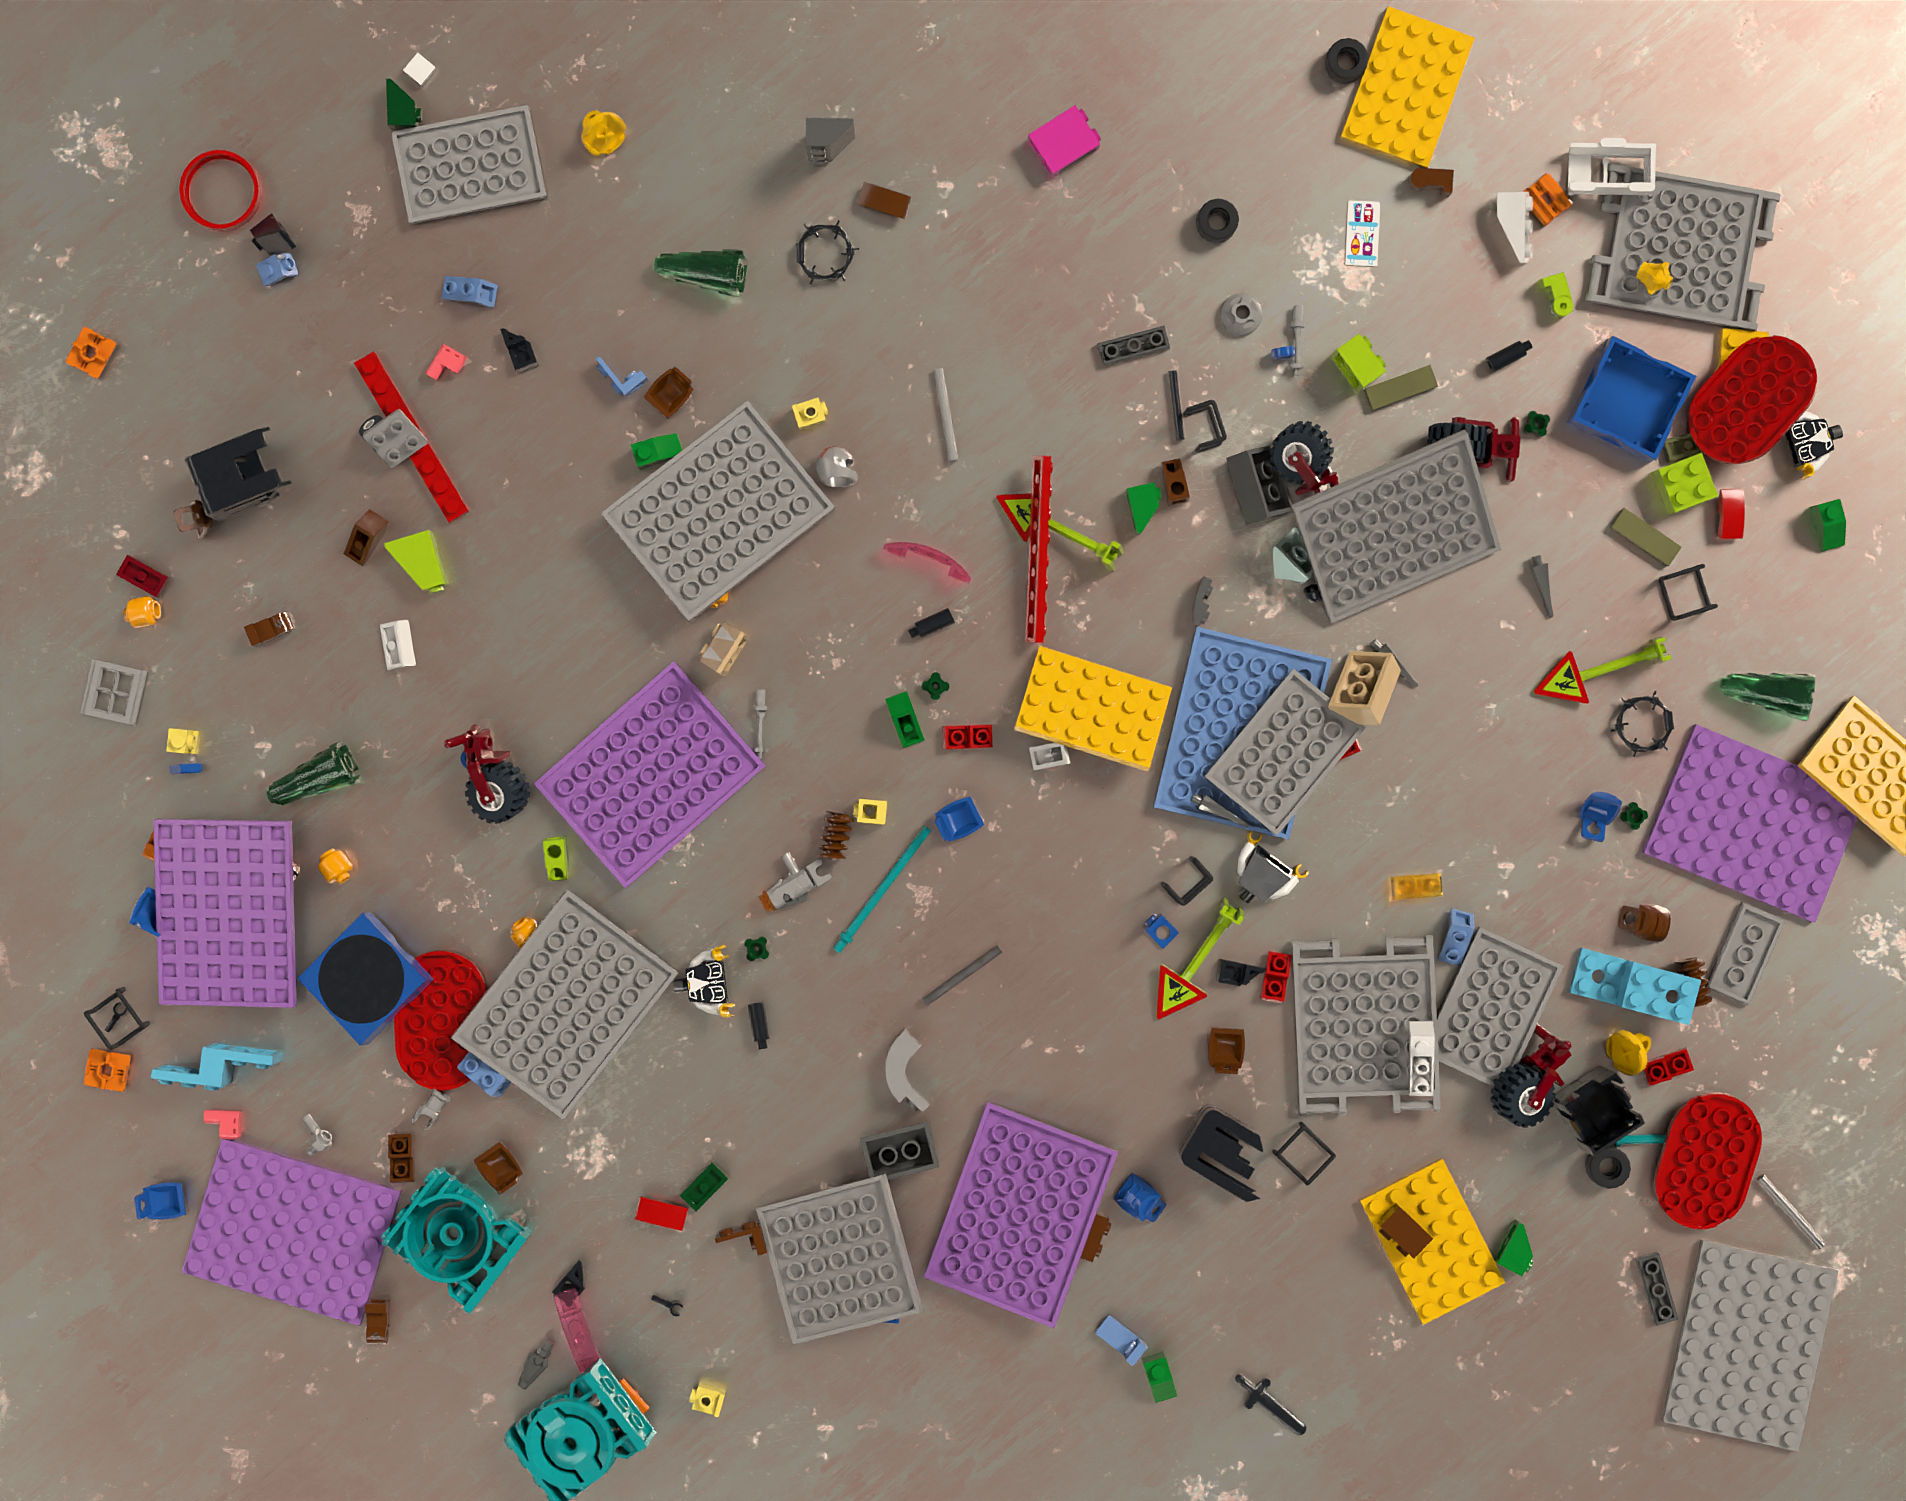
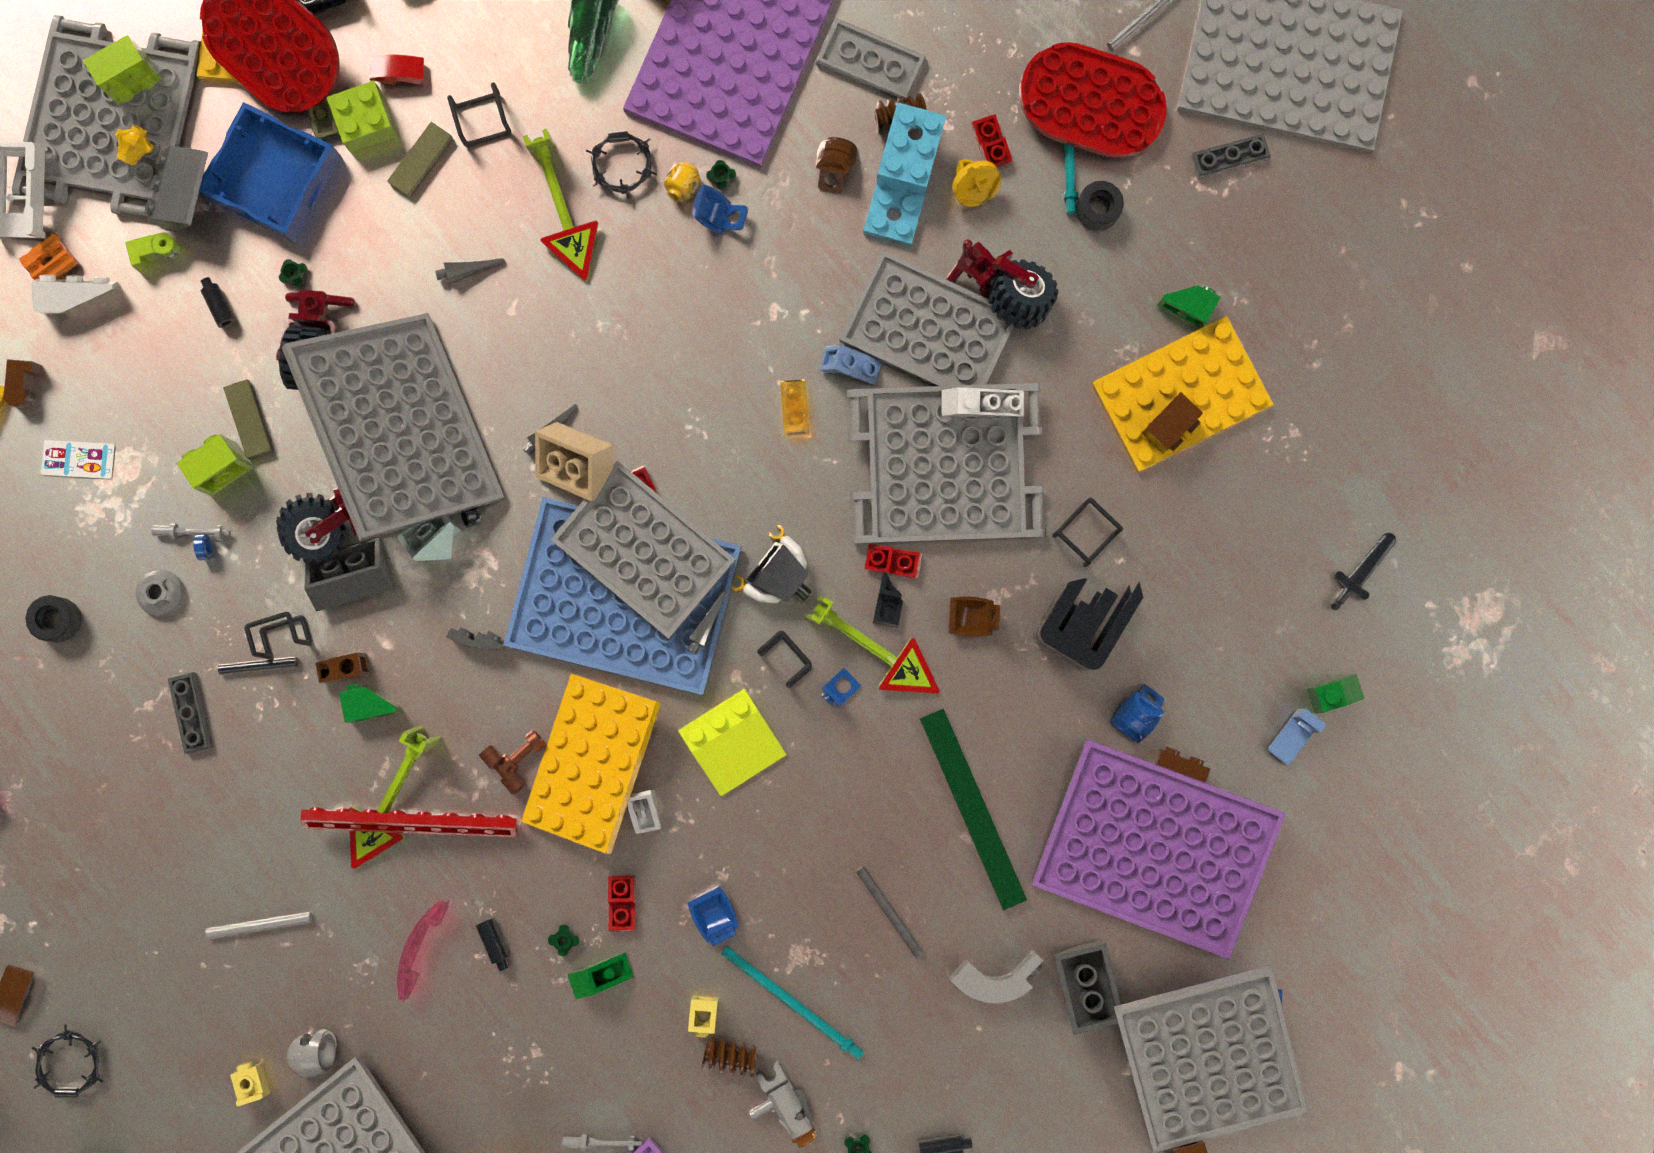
camera: 90 degrees left, 5 degrees down
black piece [1552,1066,1645,1157] -> none
none -> lime brick [83,34,162,104]
none -> dark grey slope [144,146,209,232]
none -> copper bar [479,730,547,795]
none -> yellow head [664,162,701,201]
none -> neon yellow slope [678,689,787,796]
none -> dark green tile [920,708,1027,911]

